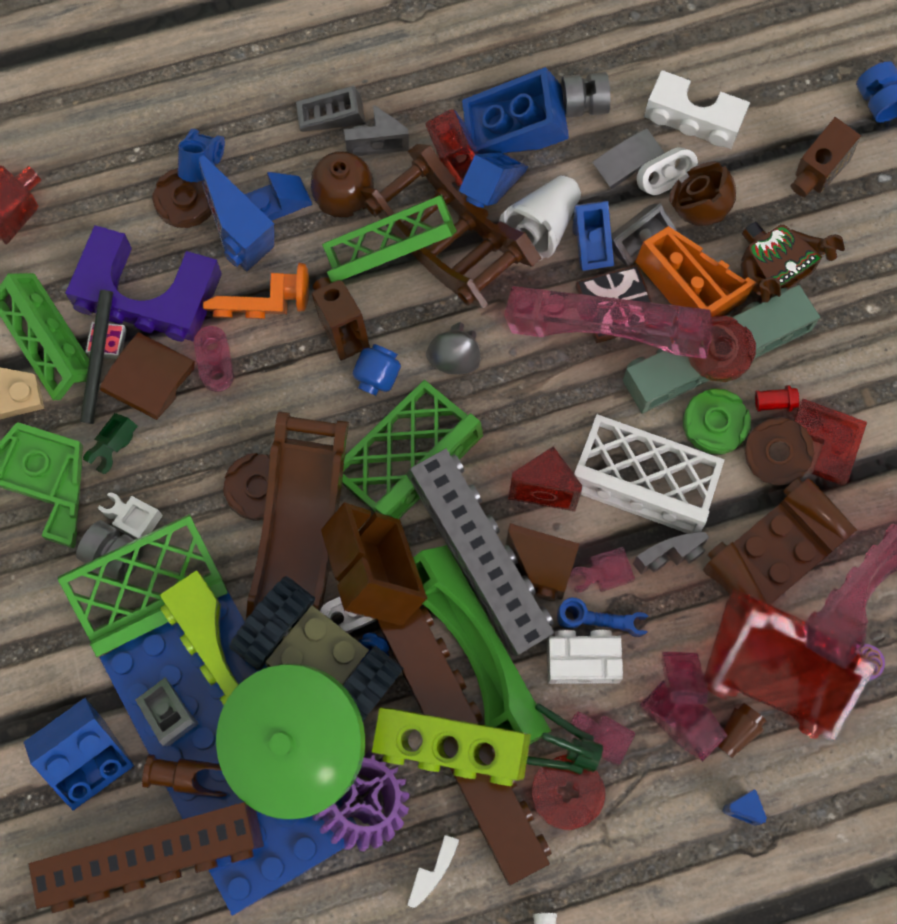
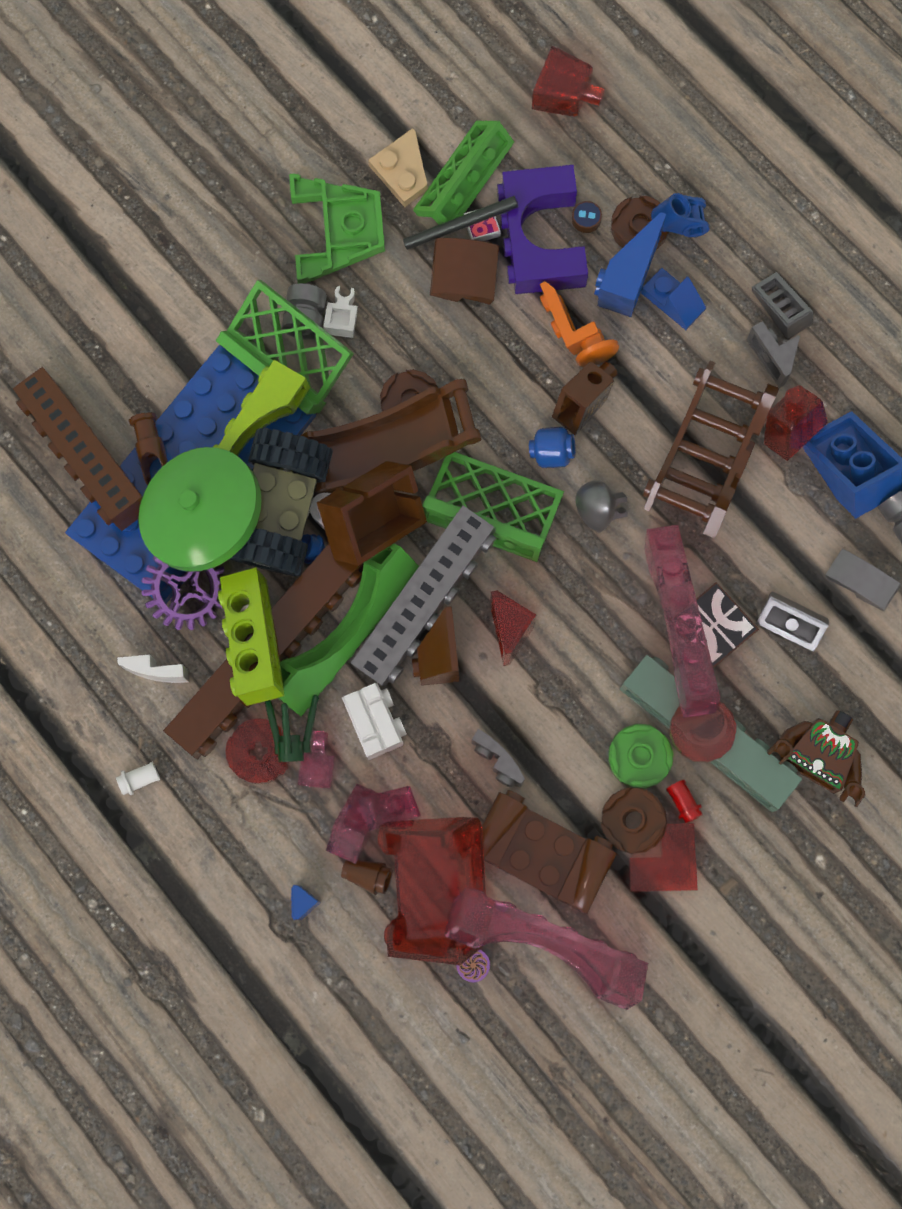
camera: 70 degrees right, 5 degrees up
blue slope [24,698,134,811] -> none
dark green plate [83,413,138,474] -> none
flat silver slope [136,678,199,746] -> none
clear pink plate [194,326,234,392] -> none
reddish brown cylinder [311,151,374,218] -> none
bright green fence [322,194,457,283] -> none
blue slope [459,152,528,208] -> none
white cone [499,176,581,261] -> none
blue brick [557,597,649,637] -> none
white fence [569,414,725,534] -> none
clear pink plate [570,547,635,592] -> none
blue slope [572,201,614,271] -> none
orange wedge [635,226,756,331] -> none
white plate [637,147,698,195] -> none
reddish brown cylinder [669,161,736,226] -> none
none -> tile [572,201,602,233]

